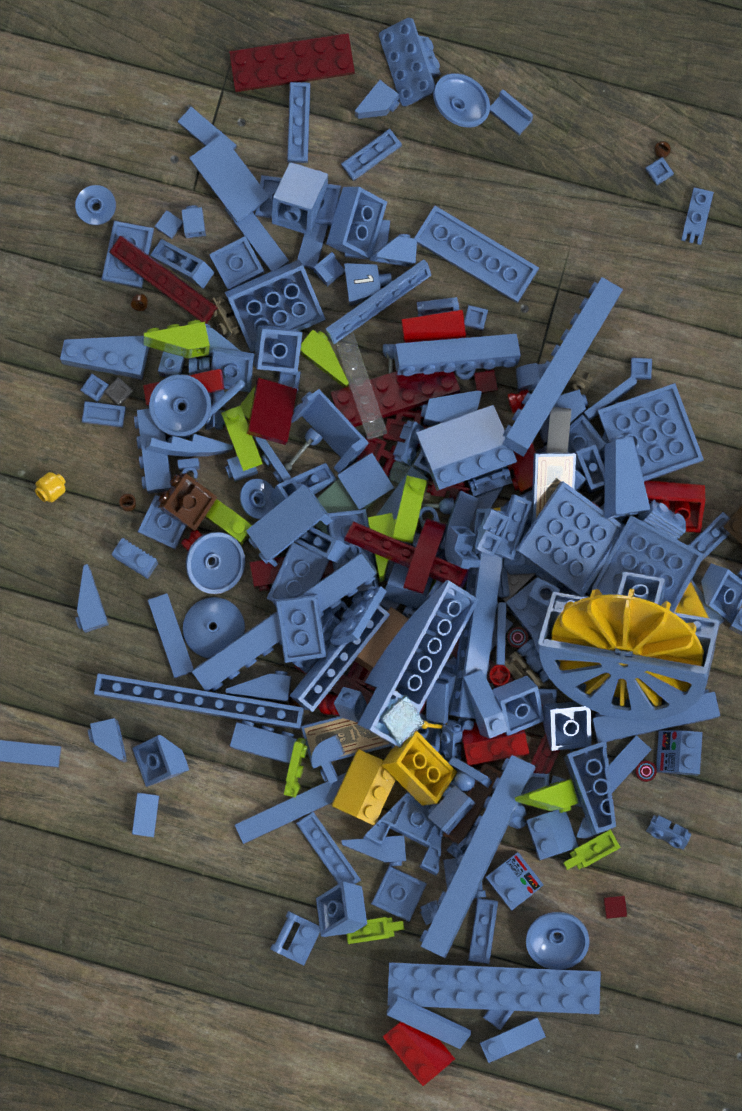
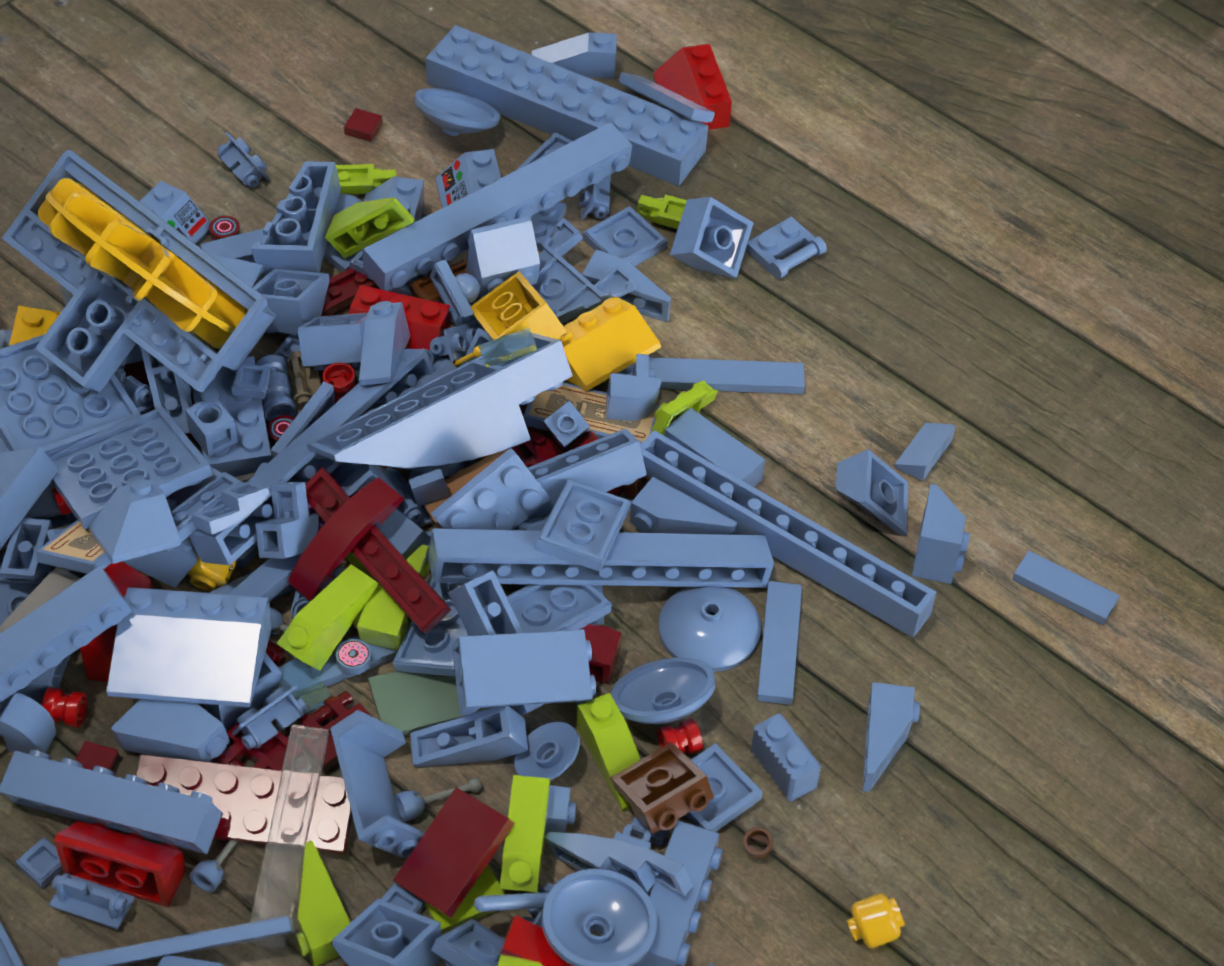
camera: 160 degrees left, 30 degrees down
medium blue hinge [256,437,291,483] -> none
medium blue tile [296,812,361,884] -> none
medium blue tile [338,453,394,510] -> none
none -> medium blue slope [89,478,181,564]
none -> tile [336,639,372,675]
none -> medium blue tile [409,468,450,507]

